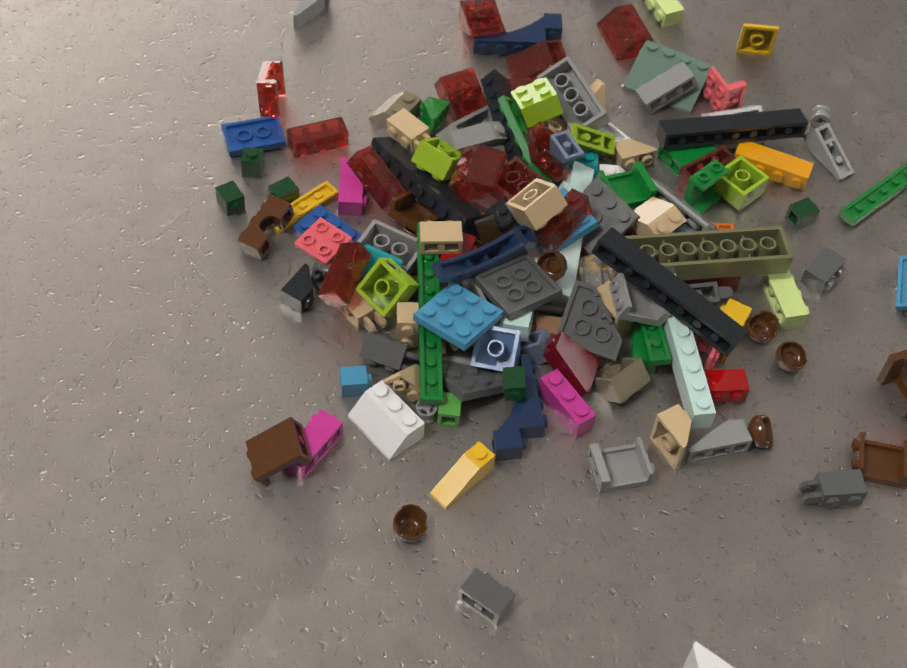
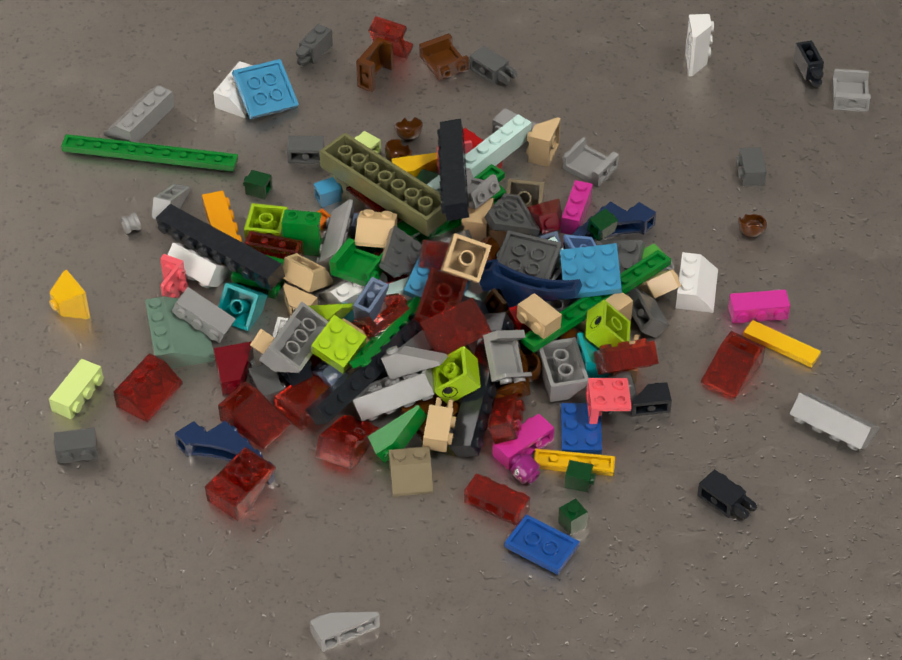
camera: 125 degrees left, 5 degrees down
dark green brick [215,180,245,216] -> none
reddish brown arch [237,195,294,261] -> none
reddish brown panel [245,417,313,486] -> none
clear red panel [256,61,286,117] -> none
dark azure brick [340,365,372,398] -> none
yellow slope [430,441,495,509] -> none
reddish brown hair [747,415,773,448] -> none
none -> dark red slope [214,341,254,395]
none -> teal slope [218,283,268,331]
none -> tan slope [283,253,333,293]
none -> light grey panel [483,330,532,384]
none -> magenta head [510,454,541,484]
none -> black hinge [697,469,757,519]
none -> clear red slope [701,331,765,399]
none -> yellow tile [743,320,821,368]
none -> light grey slope [790,393,880,451]

